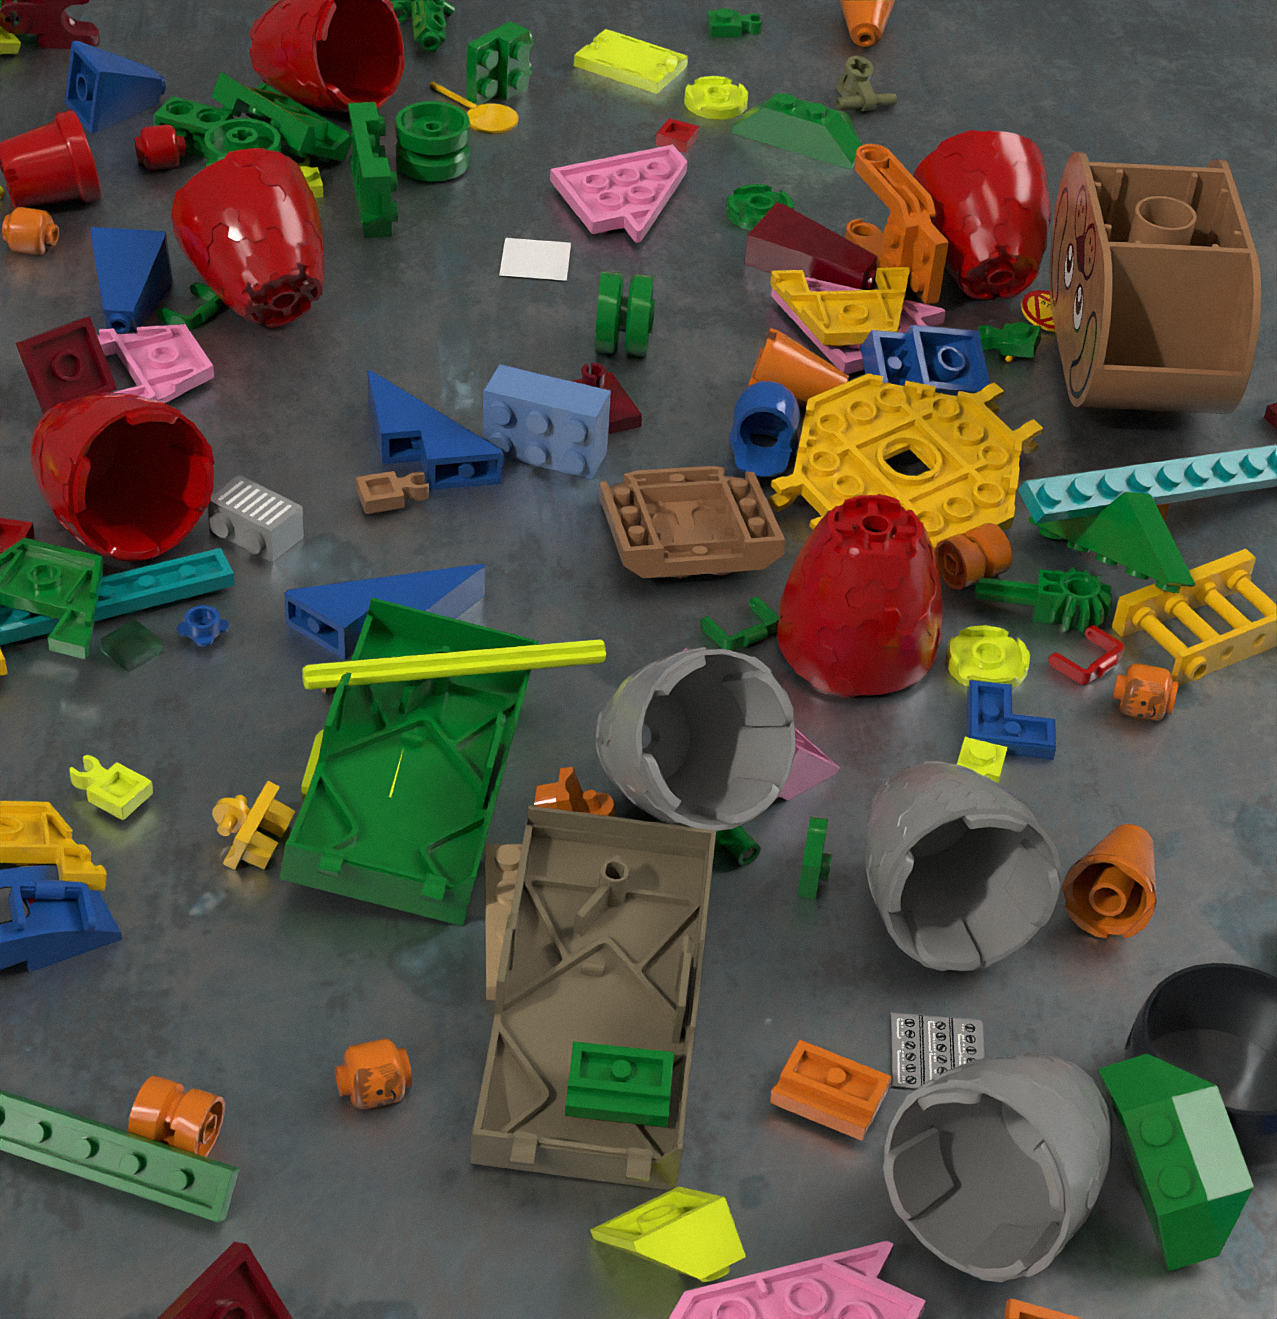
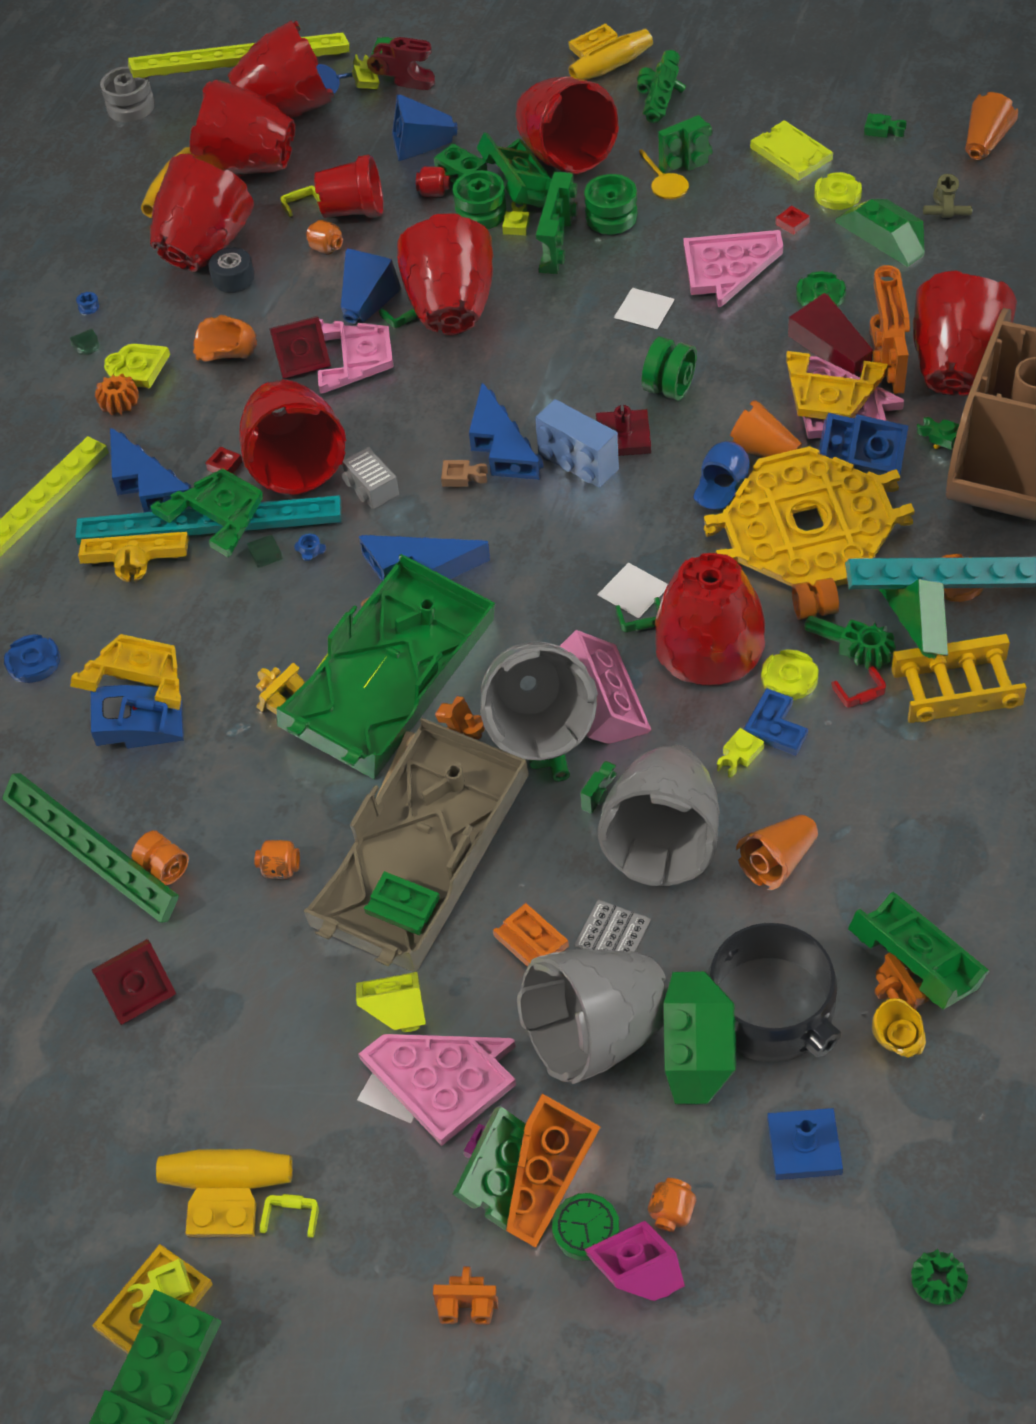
camera: 30 degrees right, 10 degrees up
neon yellow plate [69,755,153,820] -> none
neon yellow axle [302,639,606,690] -> none
medium nougat wedge [599,466,785,578] -> none
orange head [1112,663,1178,722] -> none
none -> white sticker [597,562,668,618]

